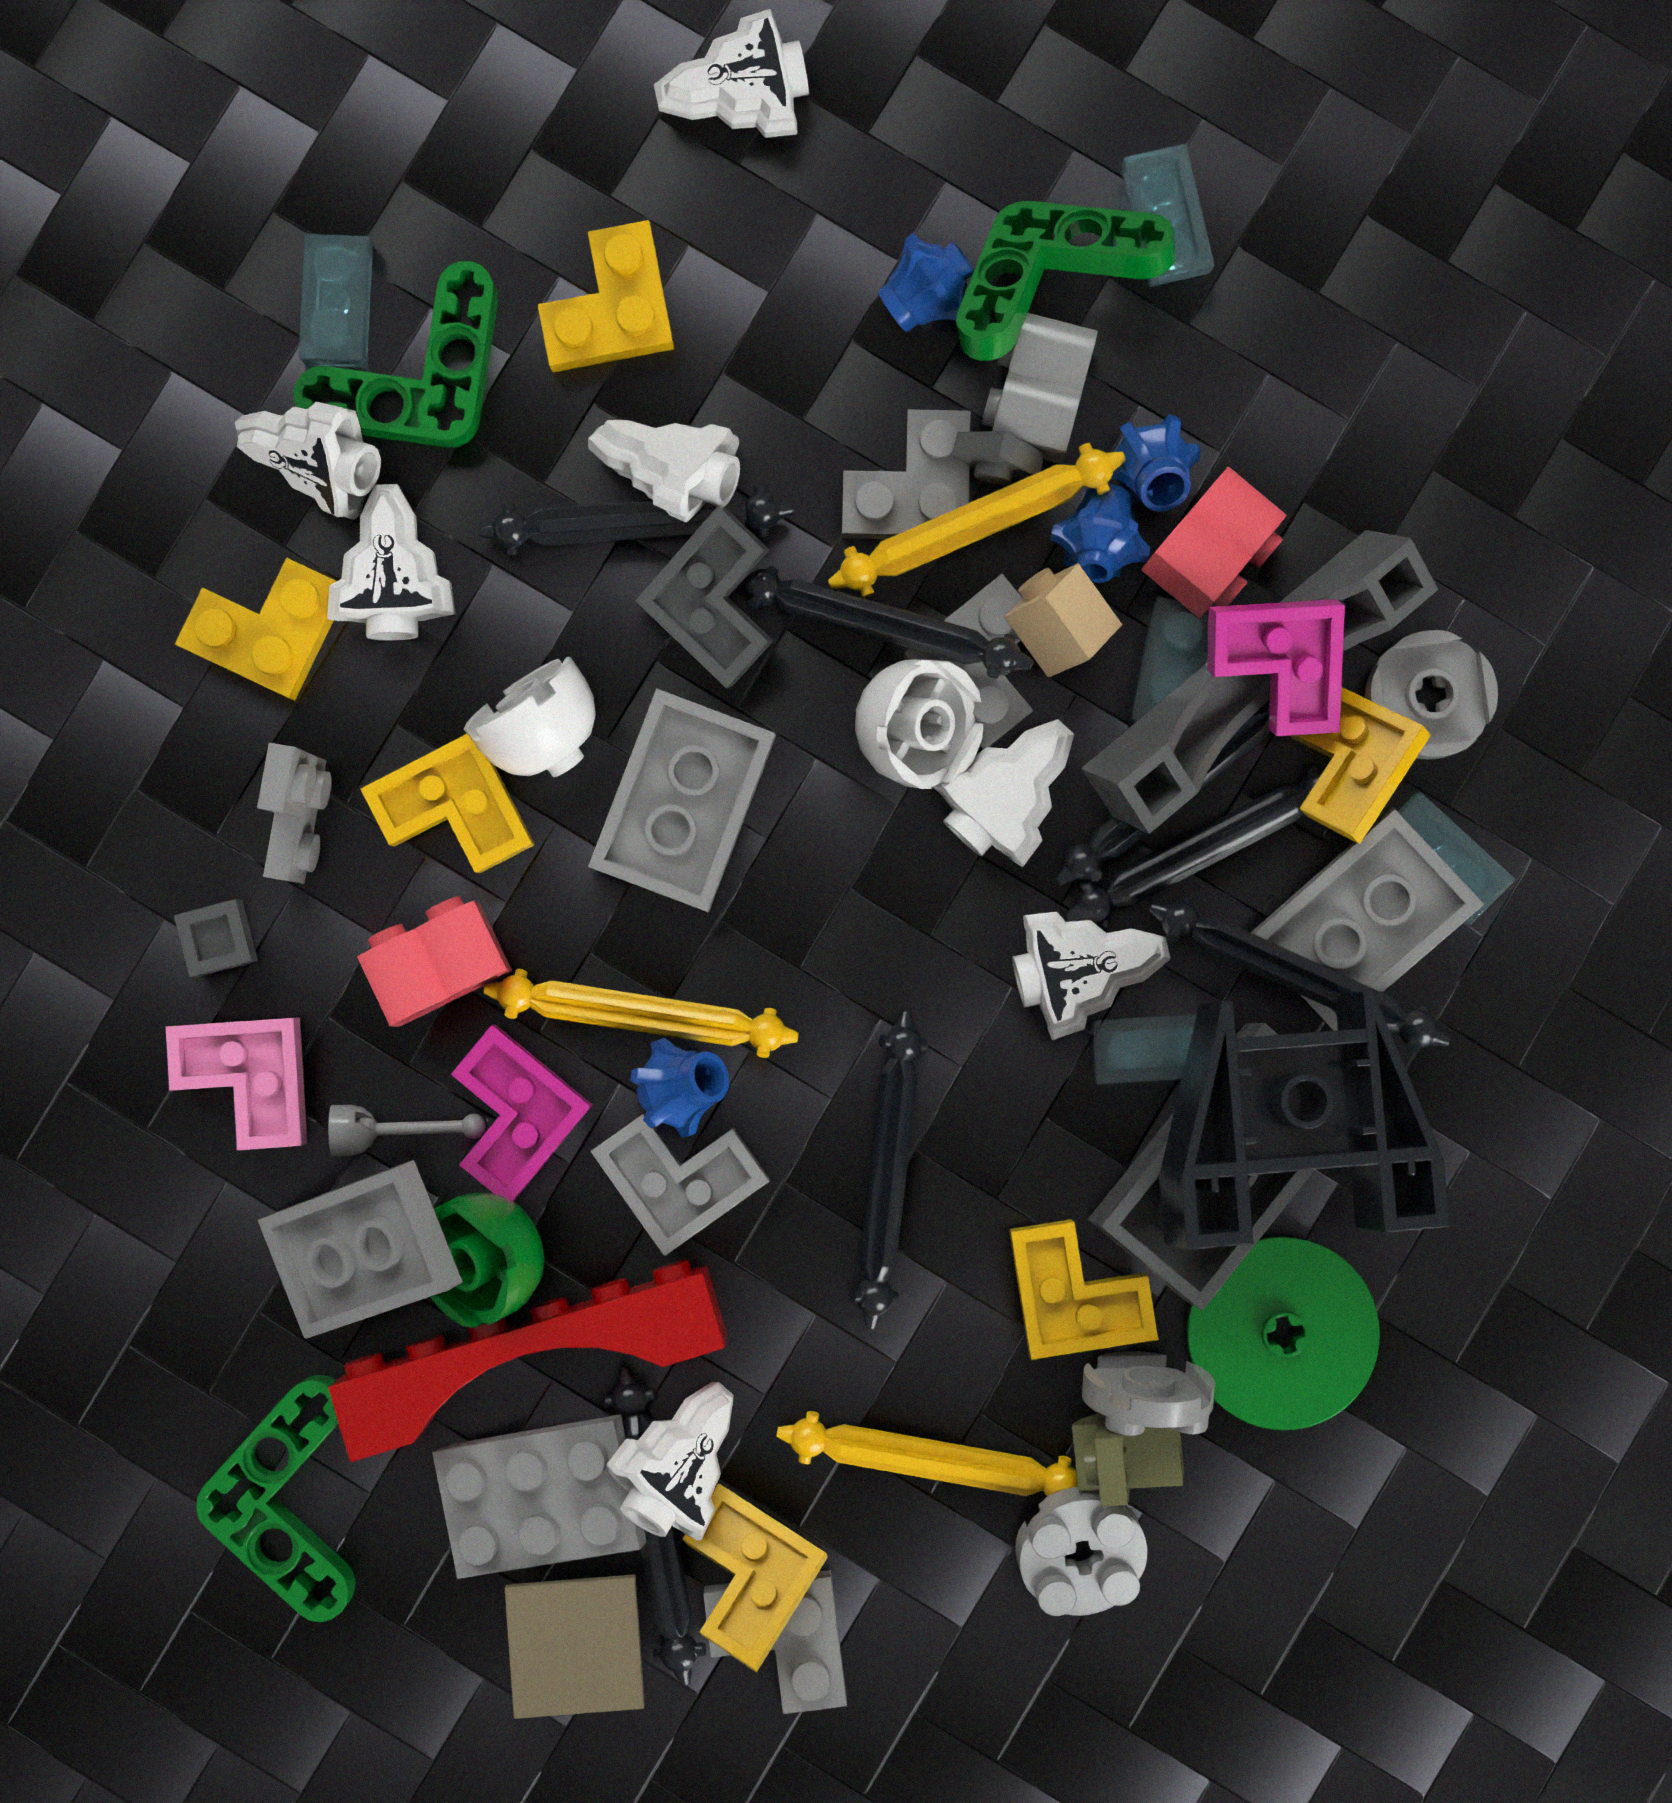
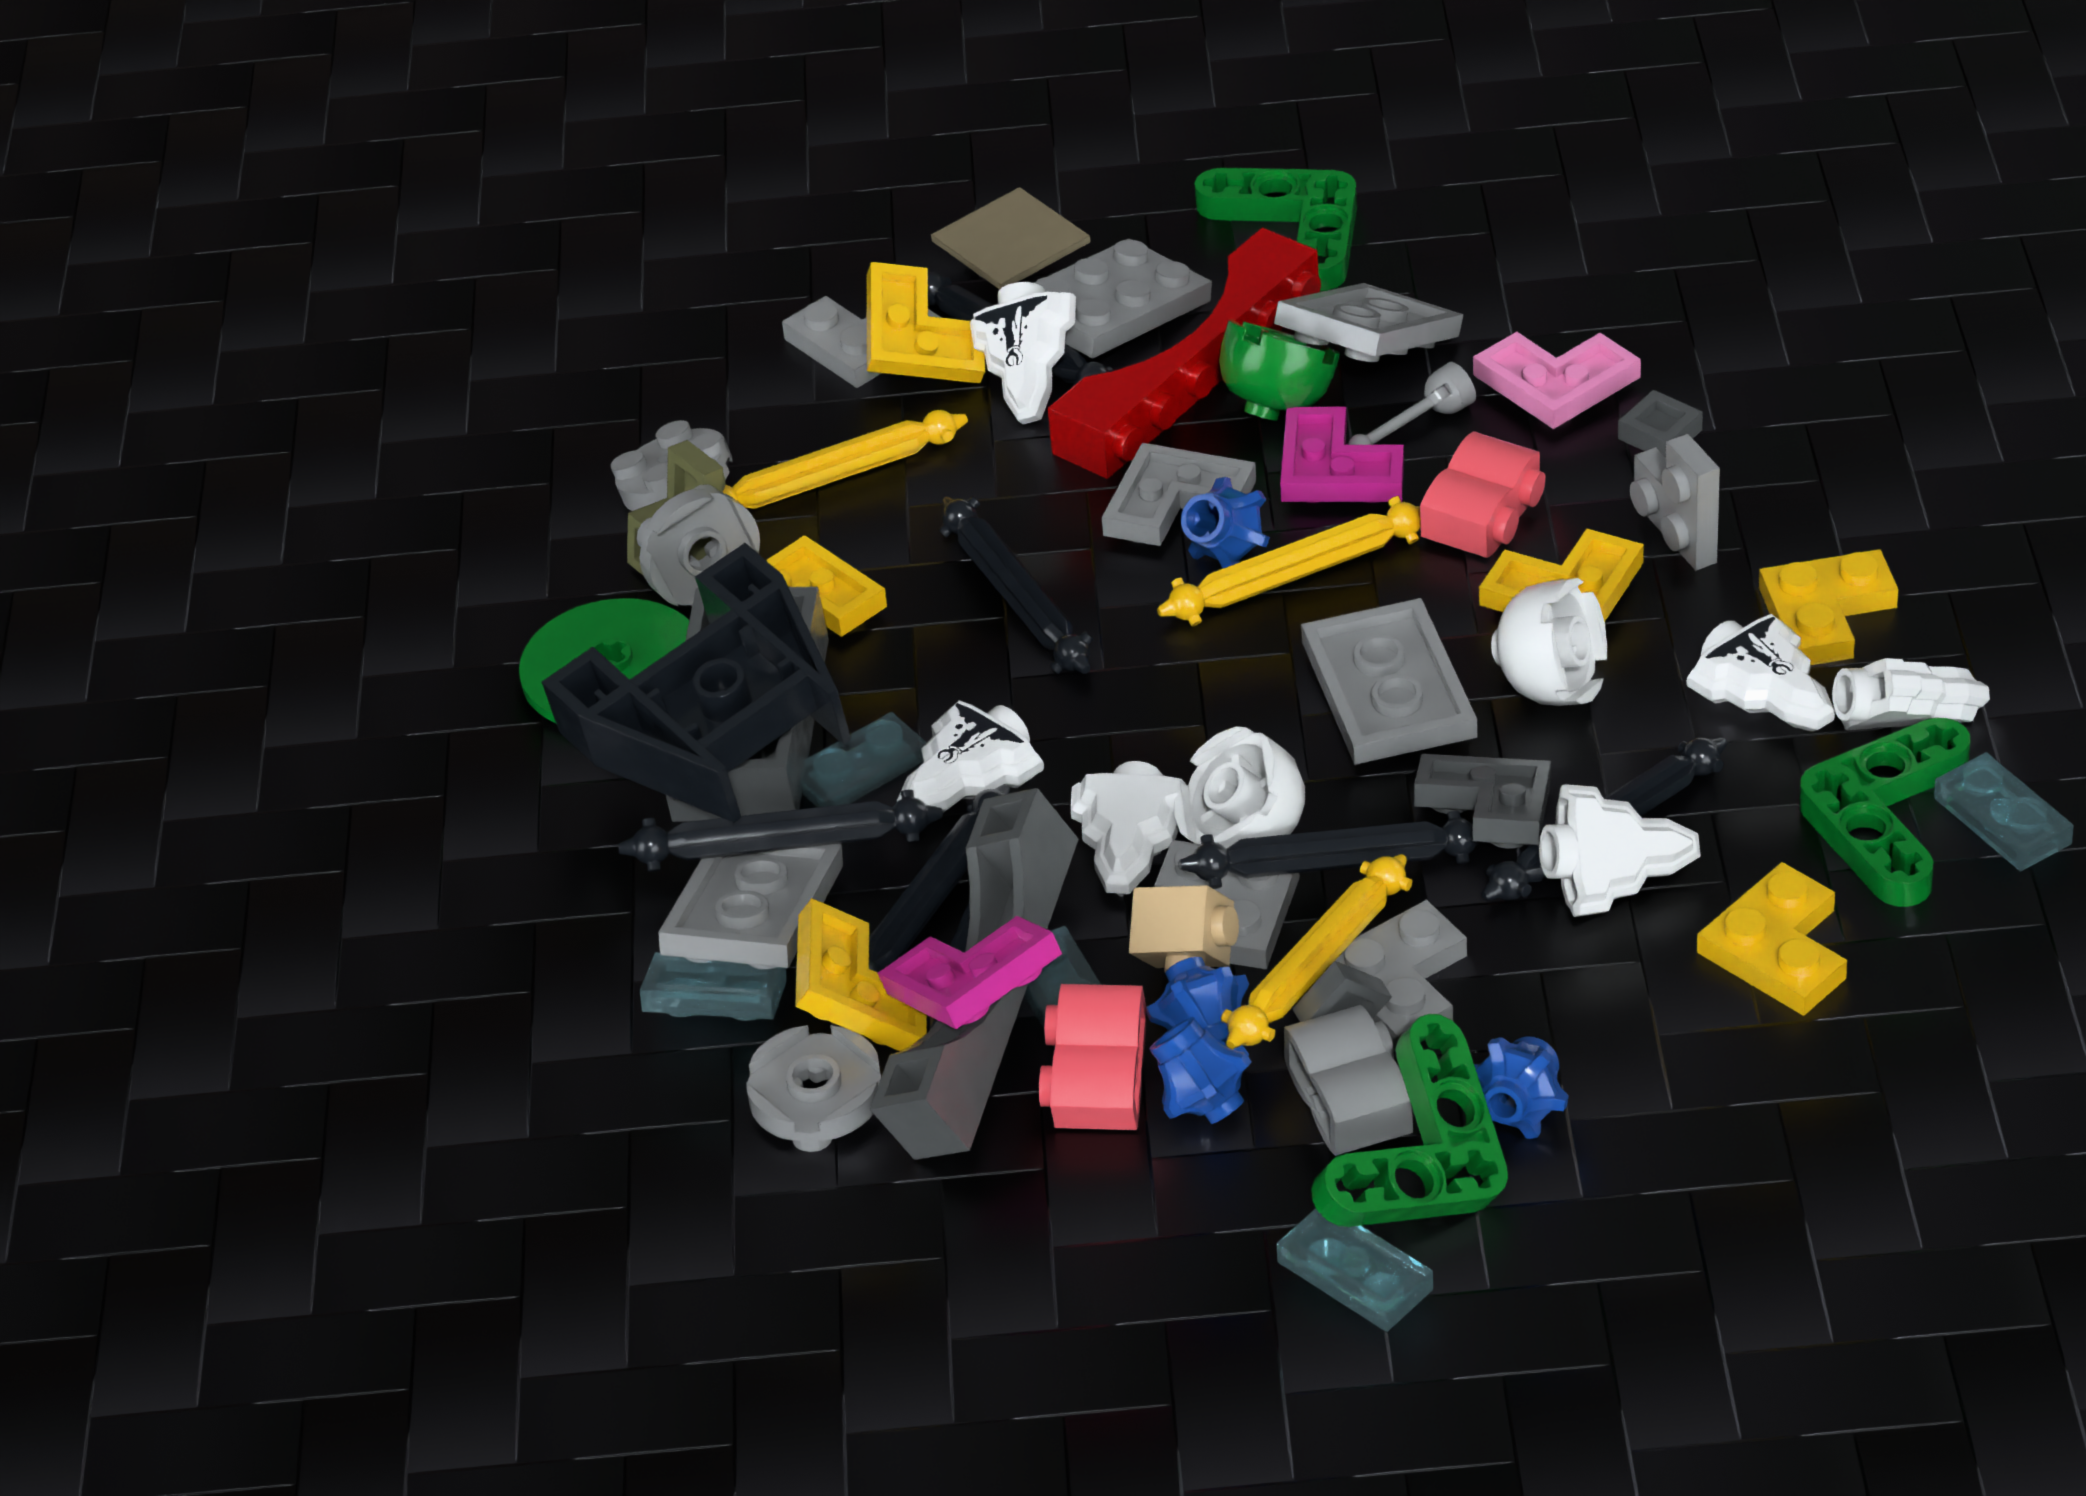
camera: 150 degrees right, 45 degrees down
white rock [654,9,809,138] -> none

